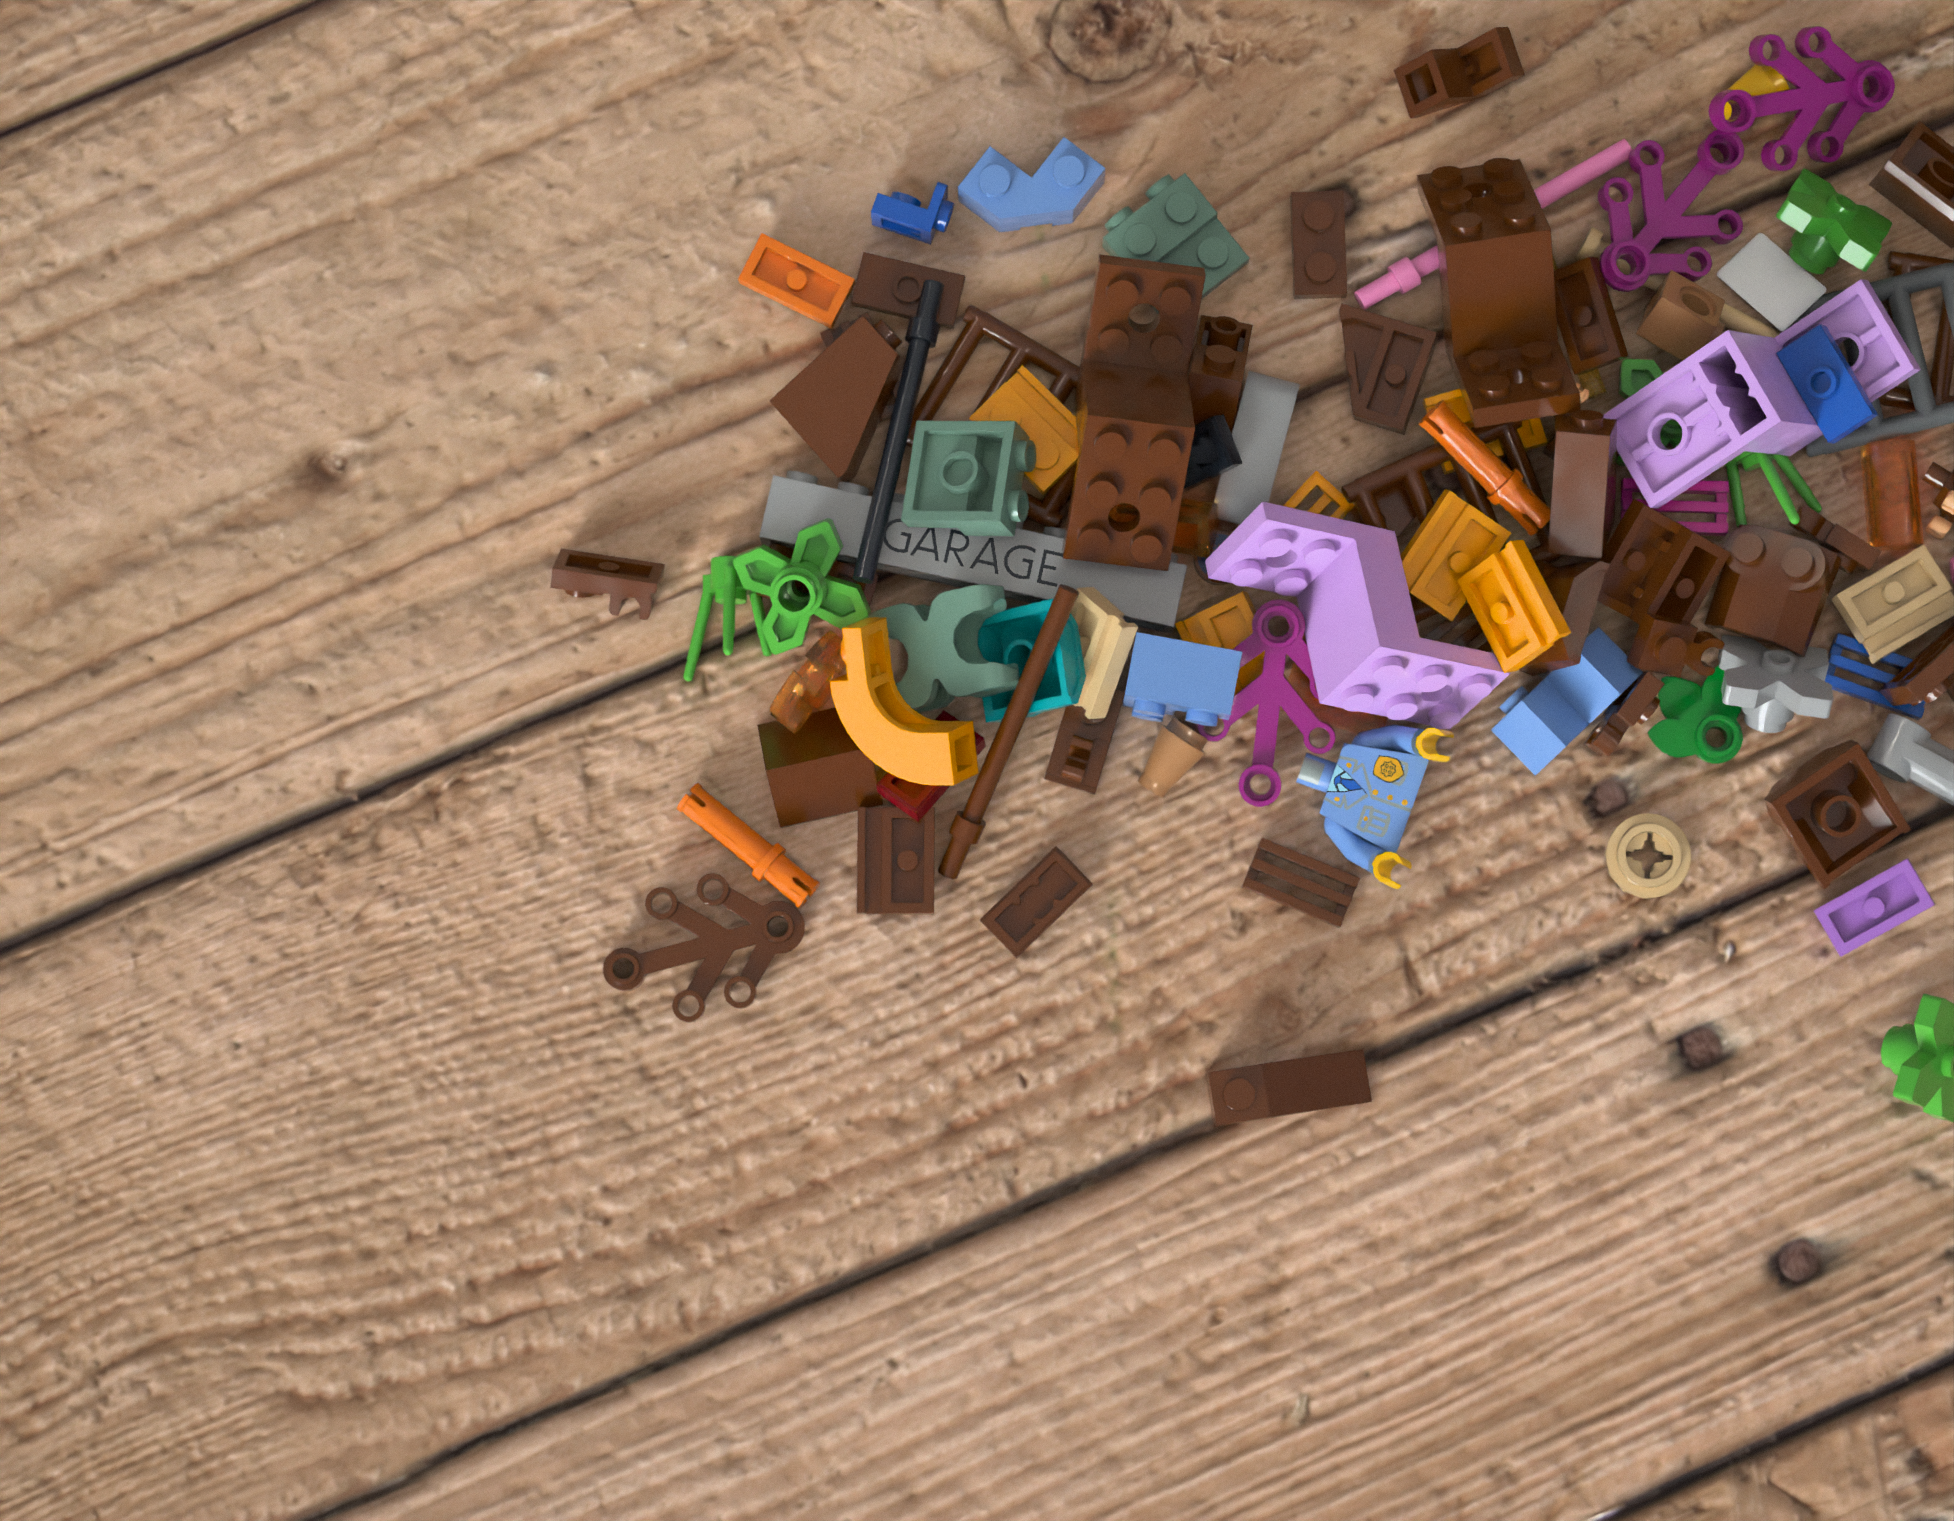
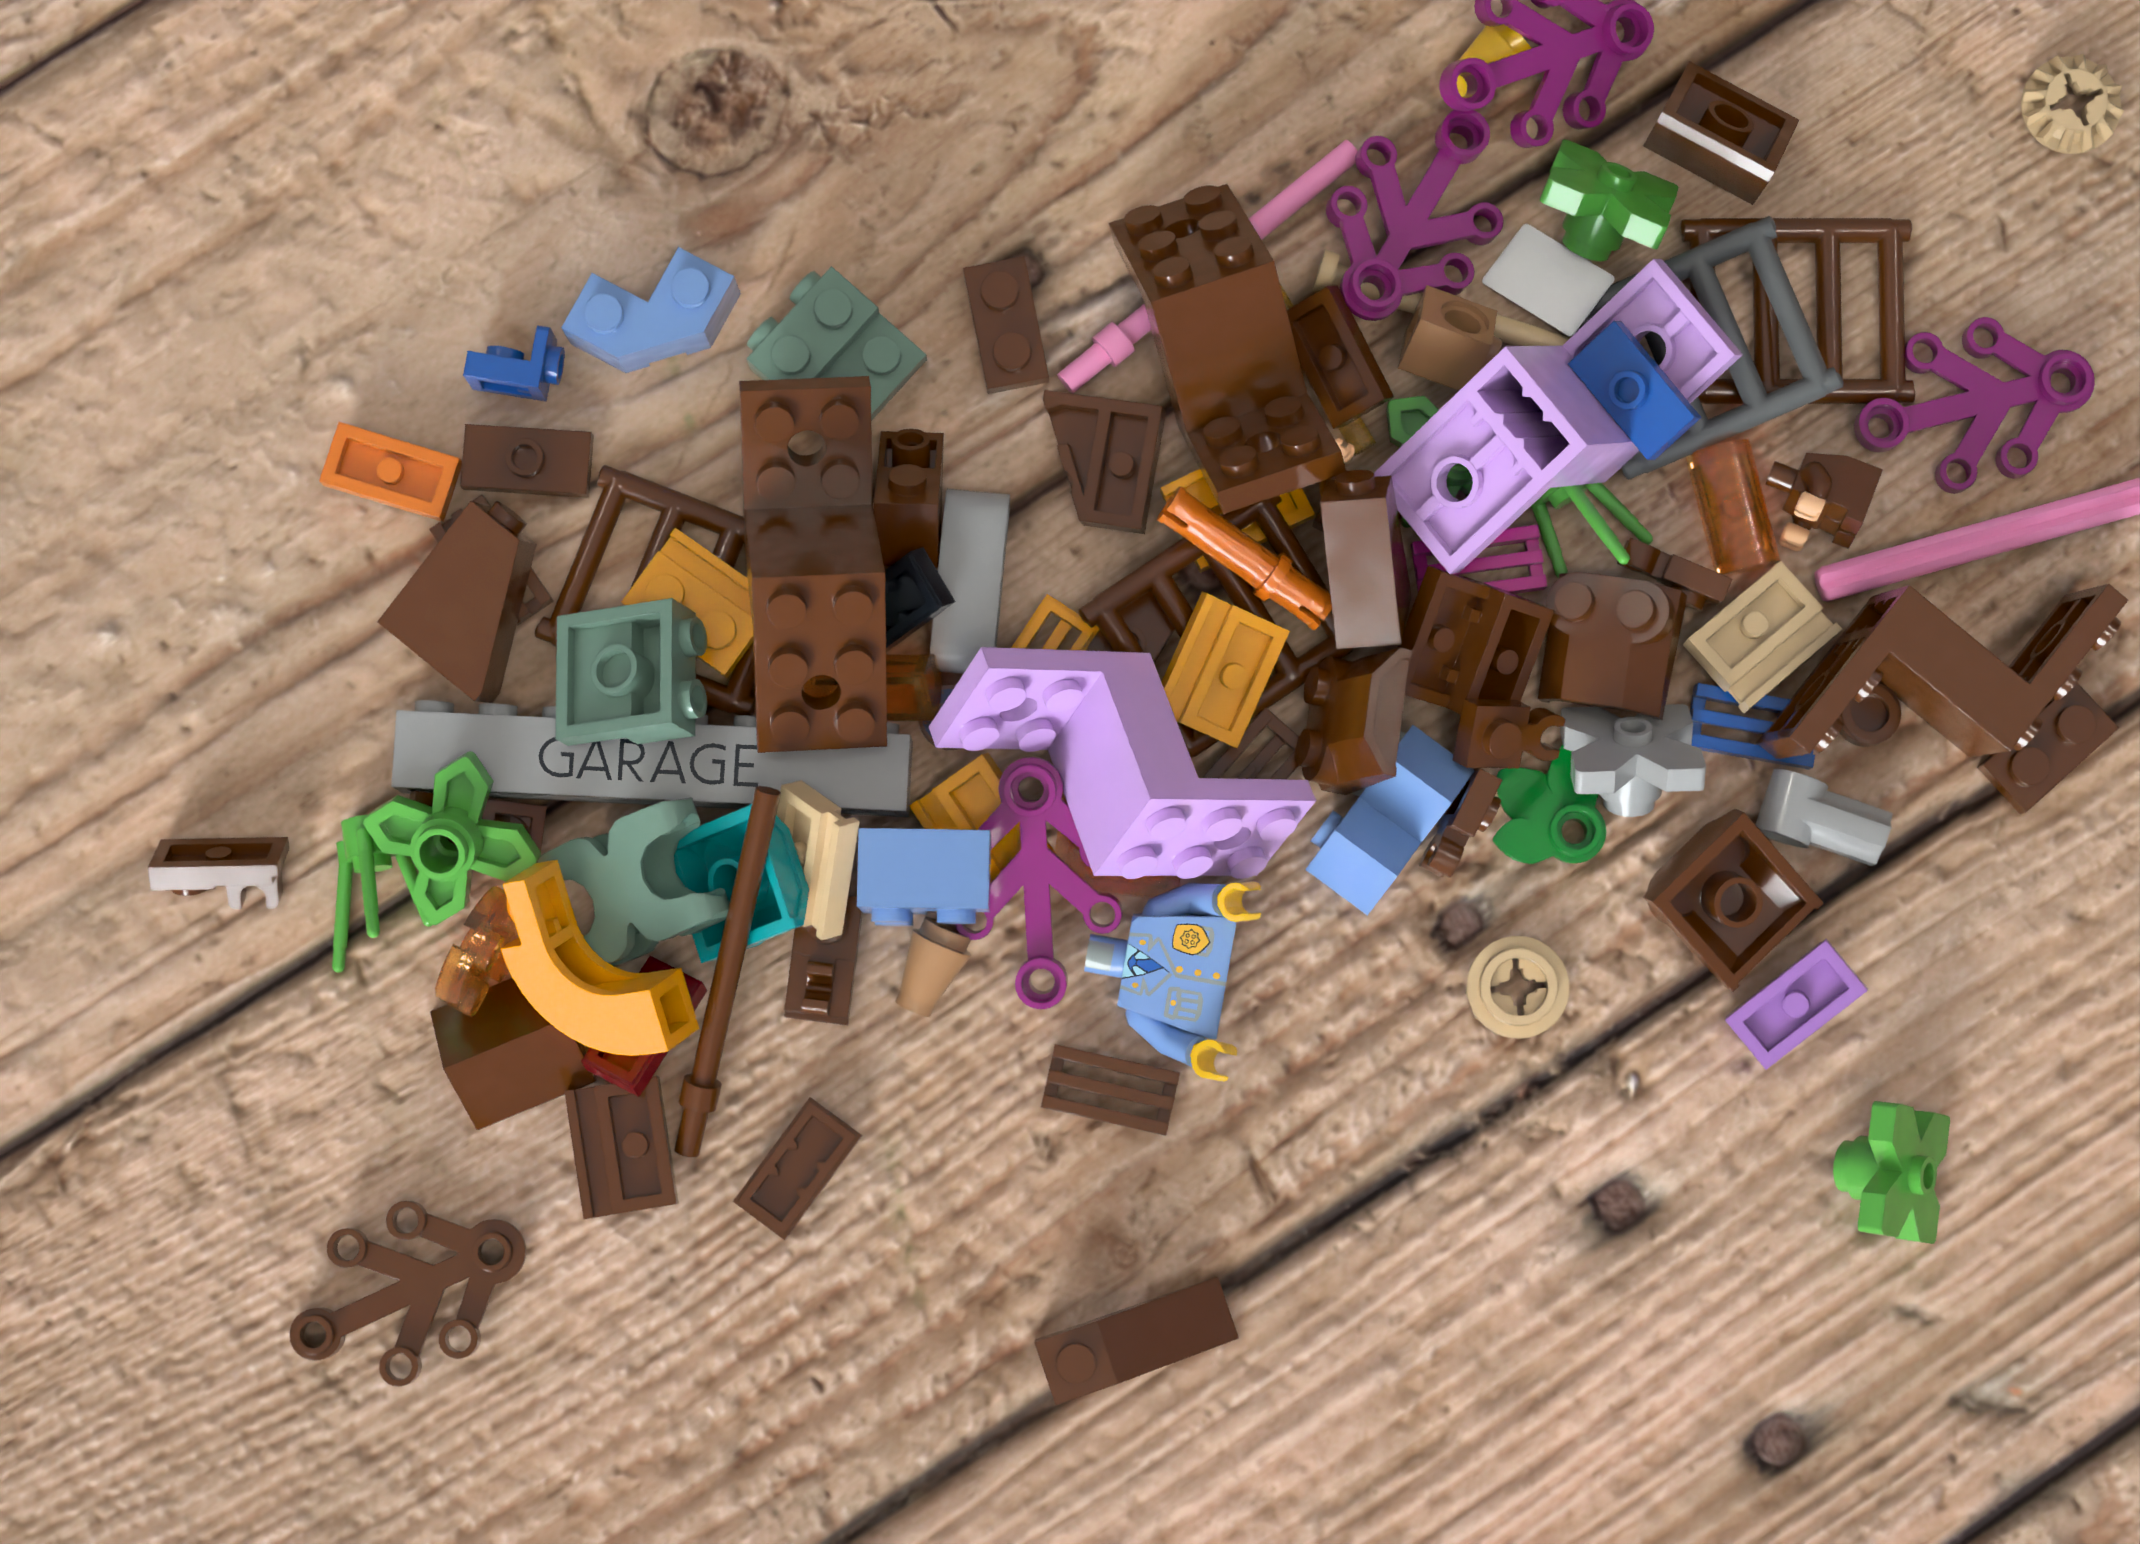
camera: 15 degrees left, 0 degrees up
orange pin [677,783,820,909] -> none
black bar [853,280,944,584] -> none
reddish brown slope [1394,27,1525,118] -> none
light orange plate [1457,540,1571,673] -> none

